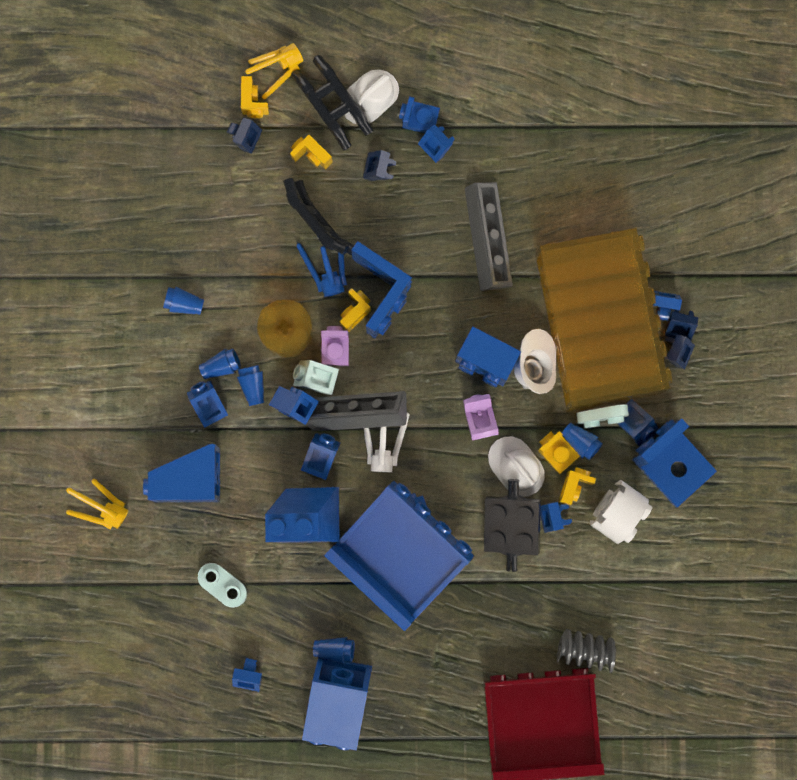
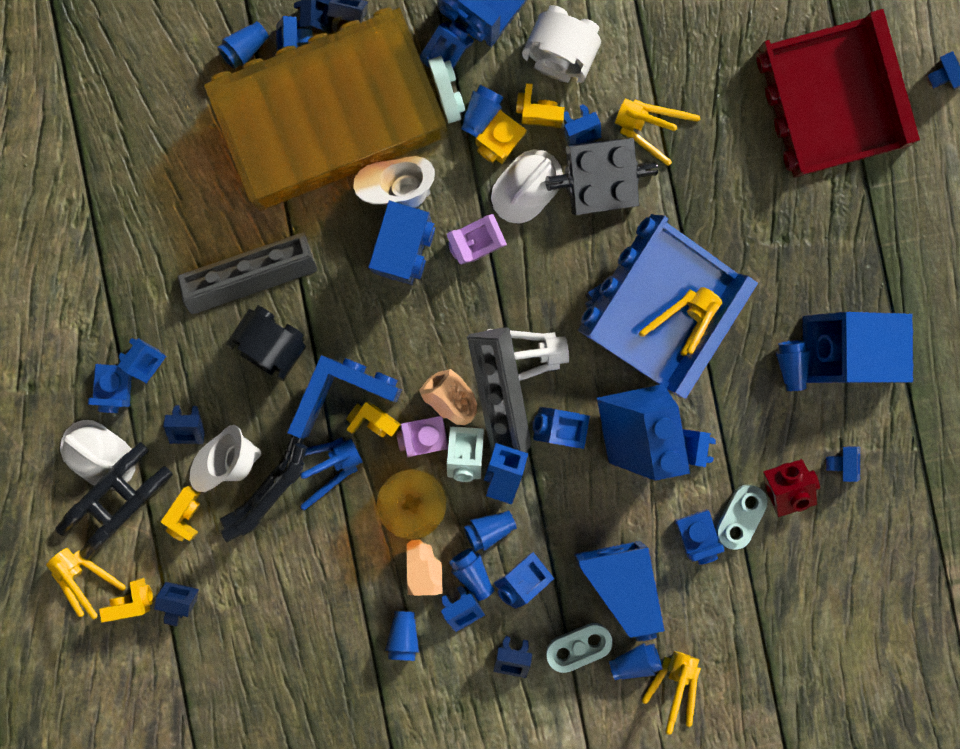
camera: 95 degrees left, 5 degrees up
dark grey piece [557,629,616,673] -> none
none -> white piece [189,425,261,492]
none -> blue cone [217,21,269,69]
none -> black brick [226,305,306,381]
none -> light nougat rock [407,539,443,596]
none -> light nougat rock [419,369,478,425]
none -> blue tile [441,586,485,632]
none -> dark blue tile [493,636,532,678]
none -> light aqua plate [546,623,612,673]
none -> blue cone [609,643,662,681]
none -> yellow plant [615,98,700,166]
none -> yellow plant [639,287,723,356]
none -> blue bracket [675,509,725,565]
none -> blue tile [683,429,716,467]
none -> dark red brick [763,459,820,517]

